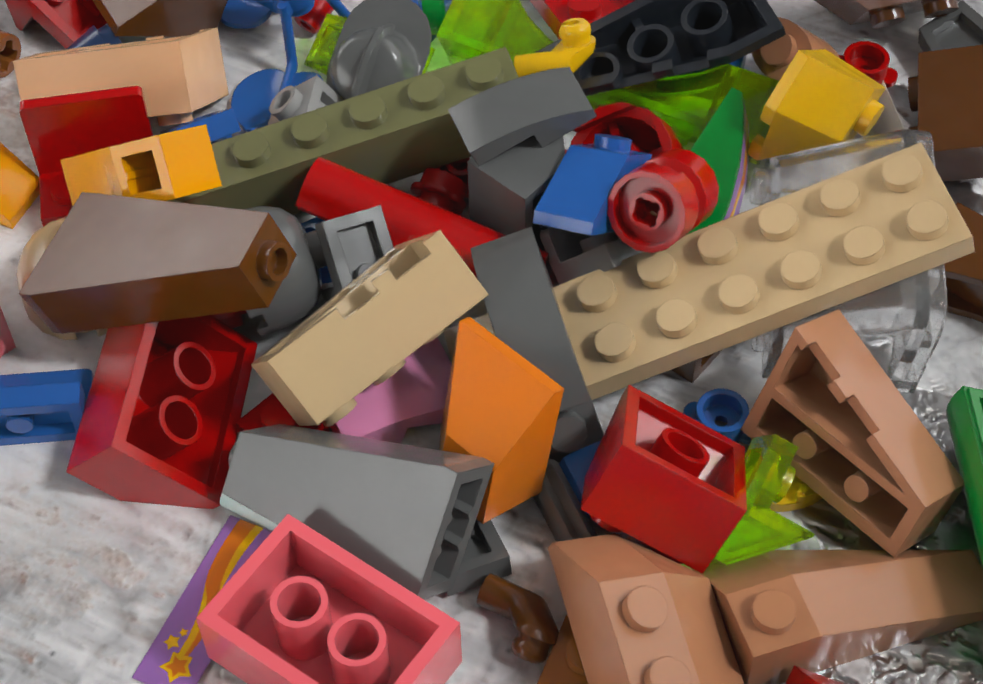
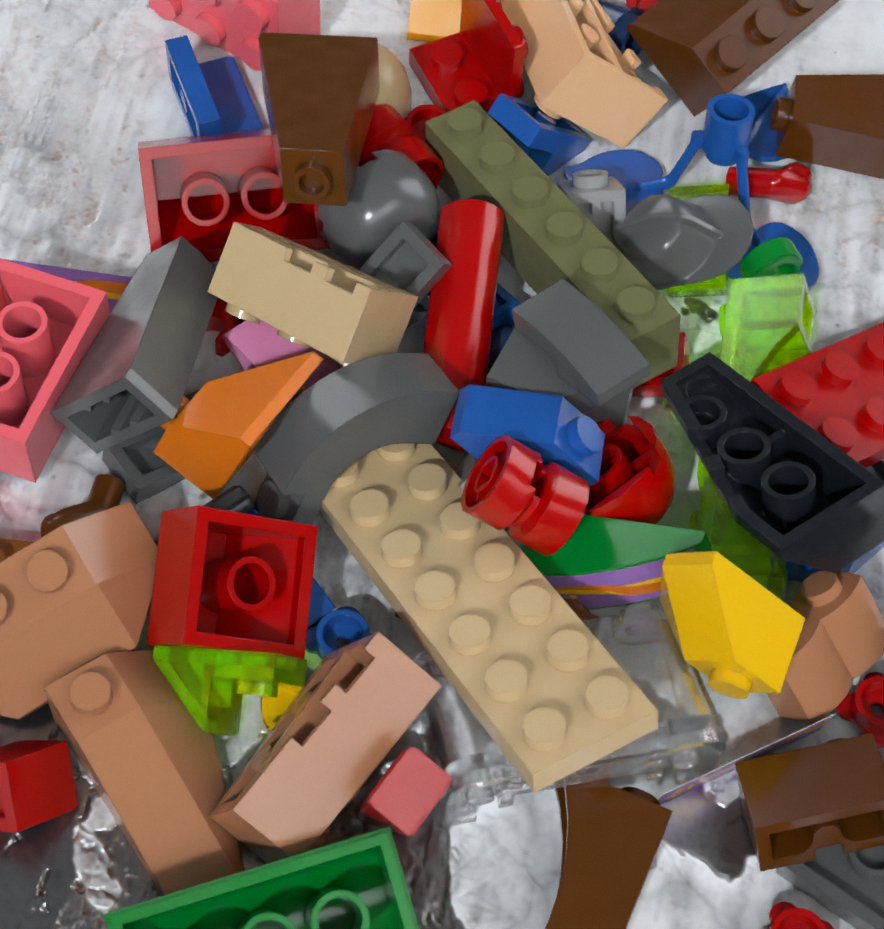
camera: 70 degrees right, 5 degrees up
light orange slope [60,124,222,206] -> none
yellow arm [514,18,596,77] -> none
none -> slope [357,746,453,837]

